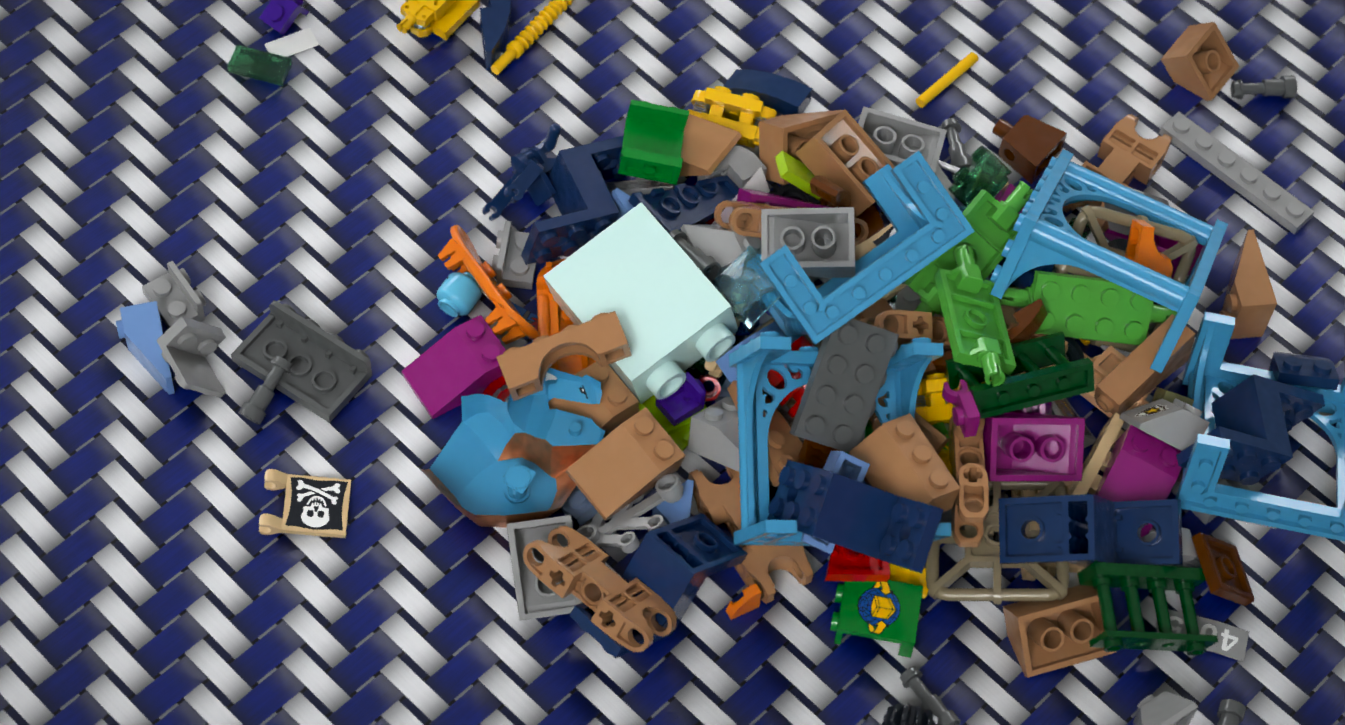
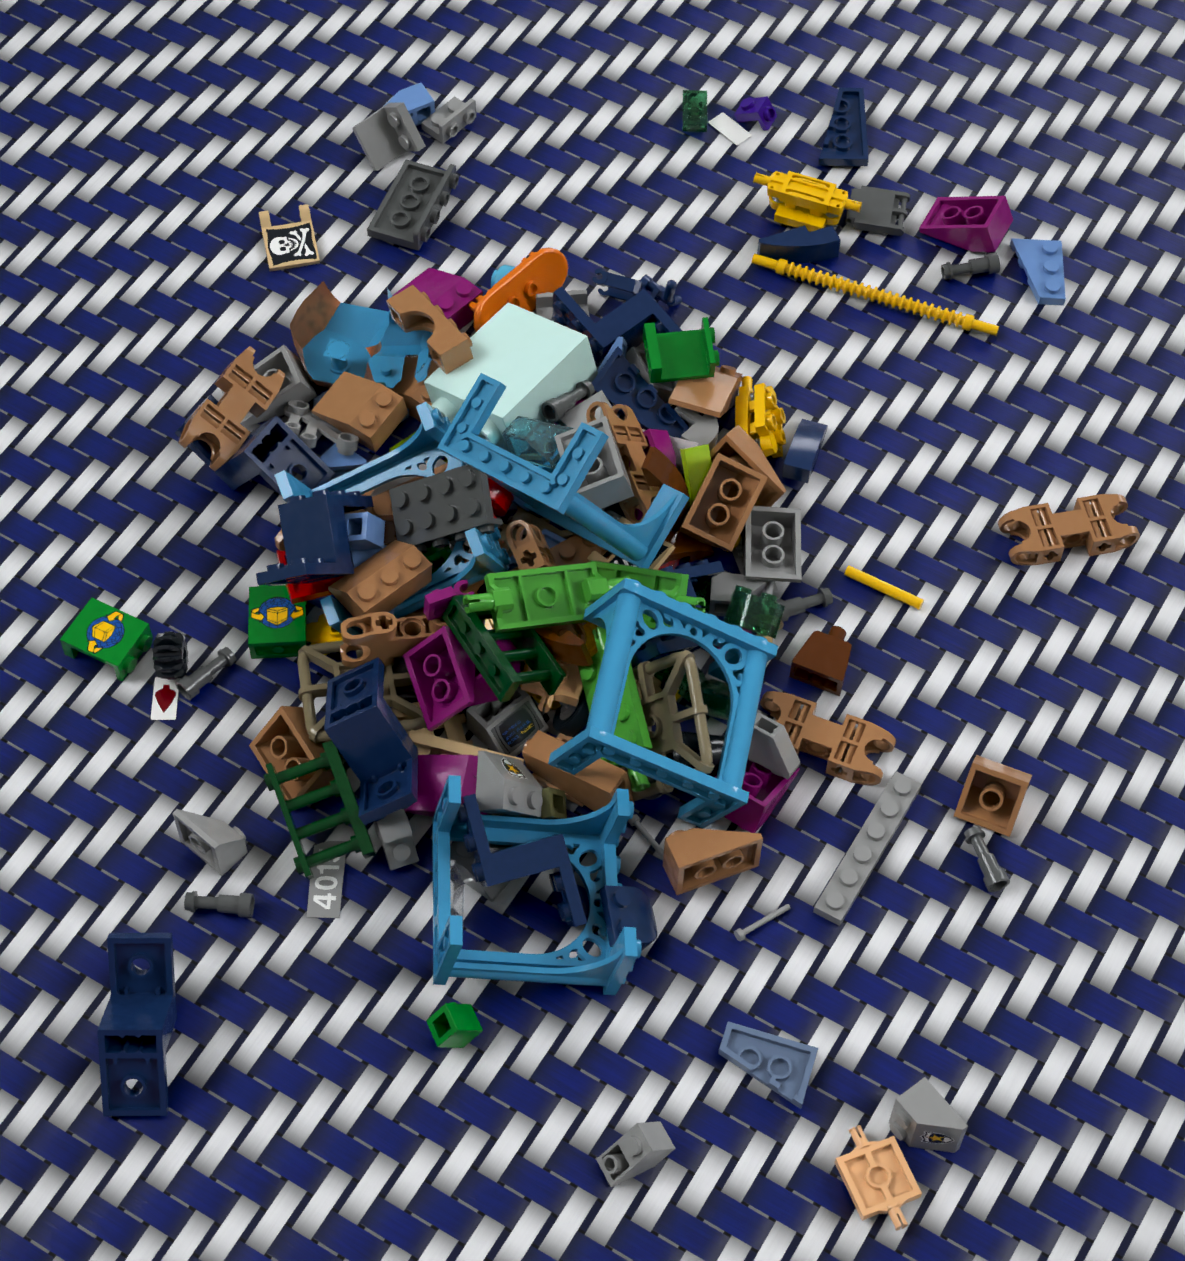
camera: 80 degrees right, 0 degrees up
dark grey piece [238,355,293,425] -> none
orange tile [726,584,762,620] -> none
orange arch [1125,219,1173,278] -> none
reddish brown tile [1191,532,1254,606] -> none
none -> light grey piece [734,904,791,942]

